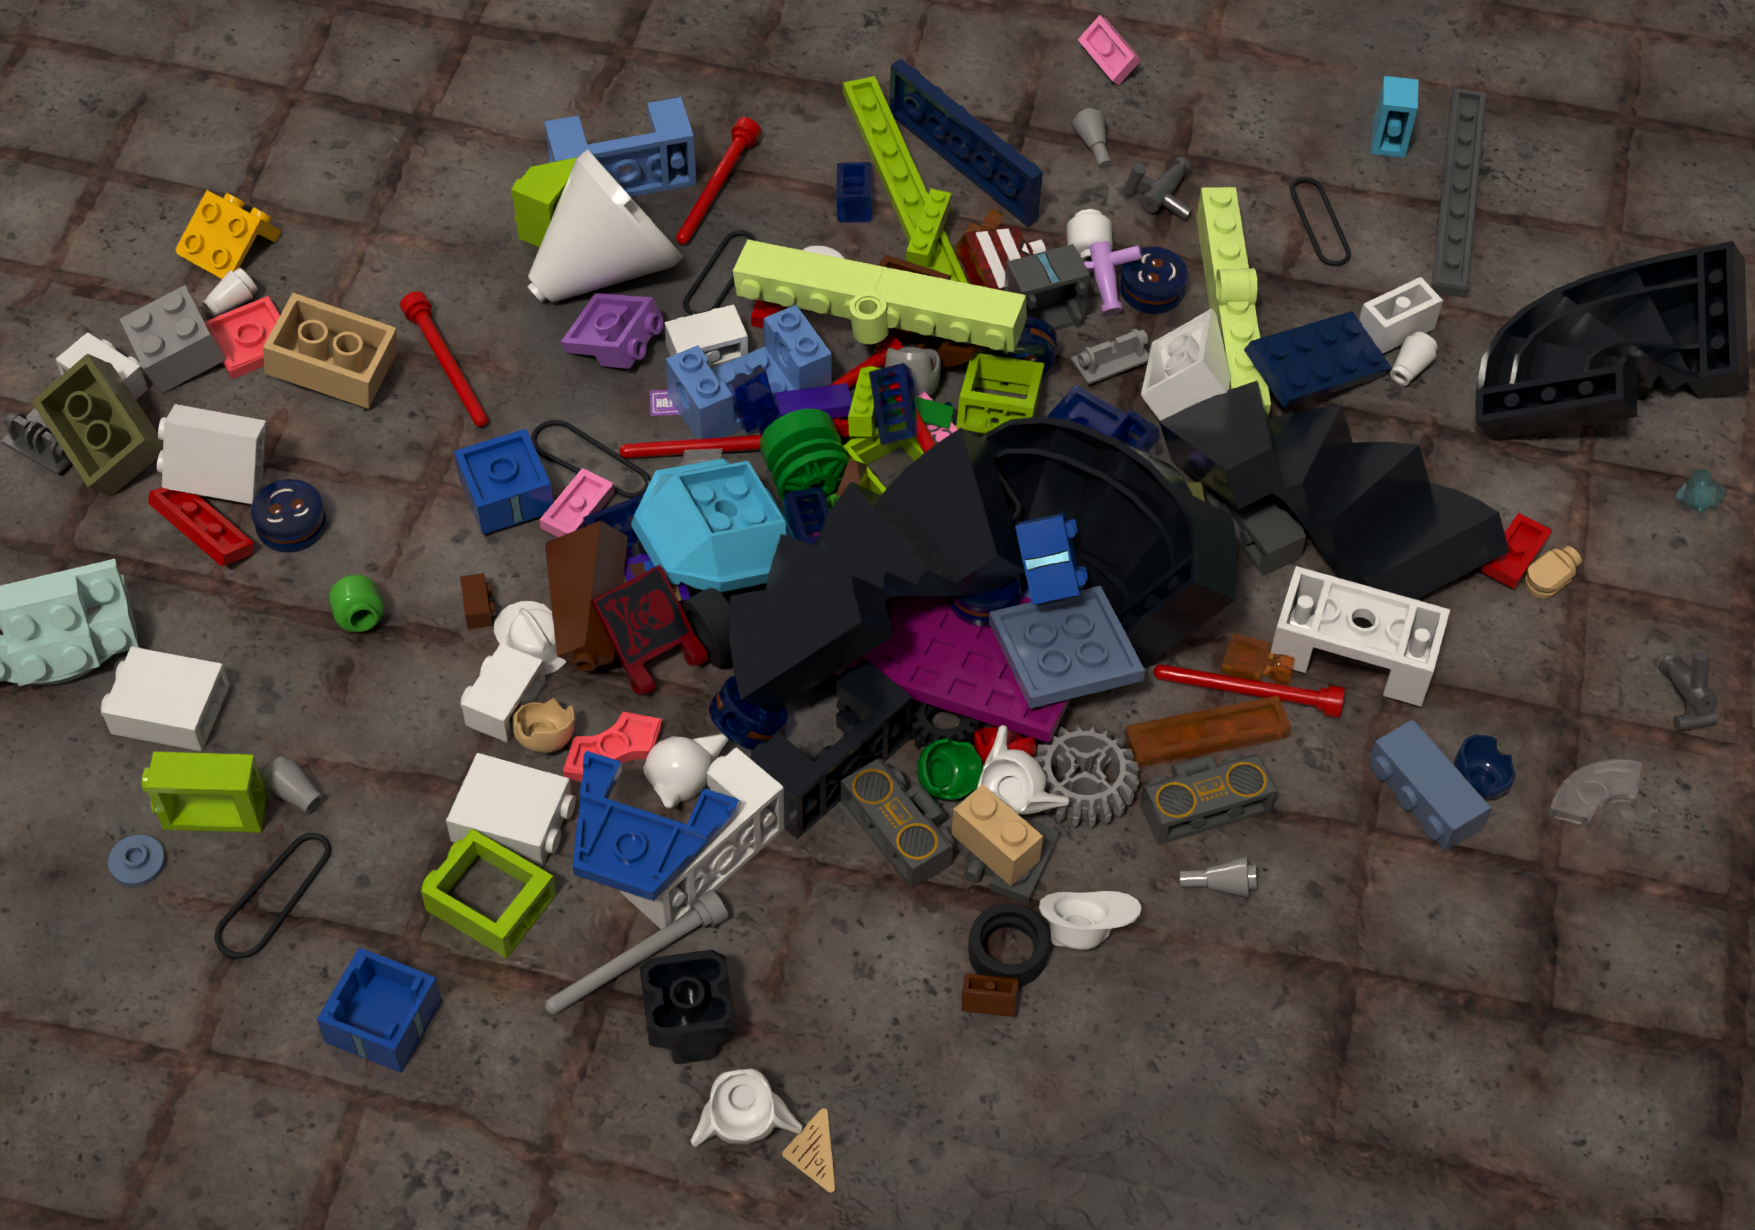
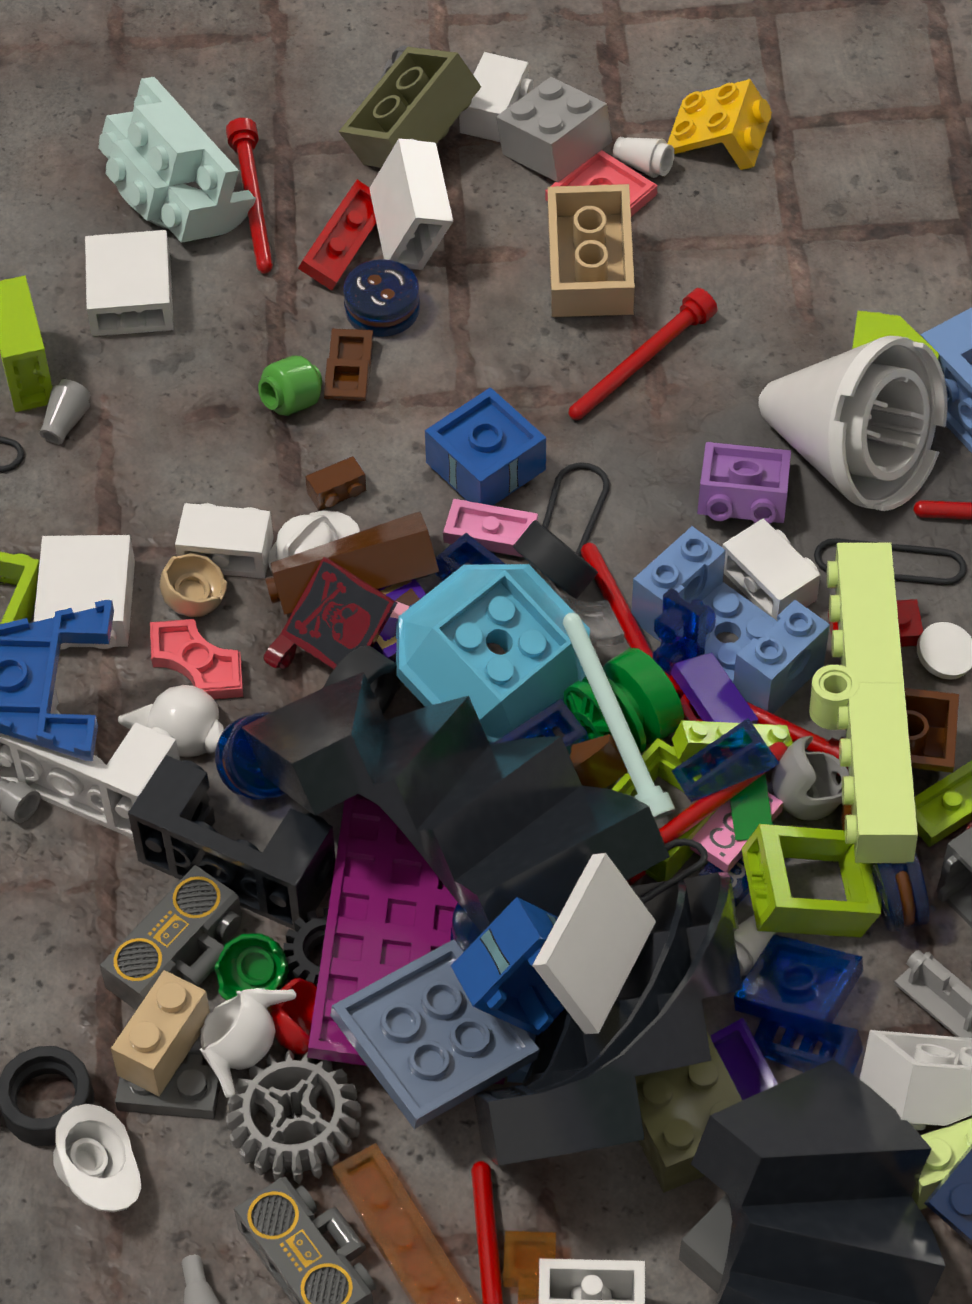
camera: 75 degrees right, 0 degrees up
none -> red piece [226,118,273,274]
none -> reddish brown slope [324,328,374,401]
none -> black tyre [513,520,598,599]
none -> white tile [532,853,656,1034]
none -> light aqua piece [563,613,676,821]

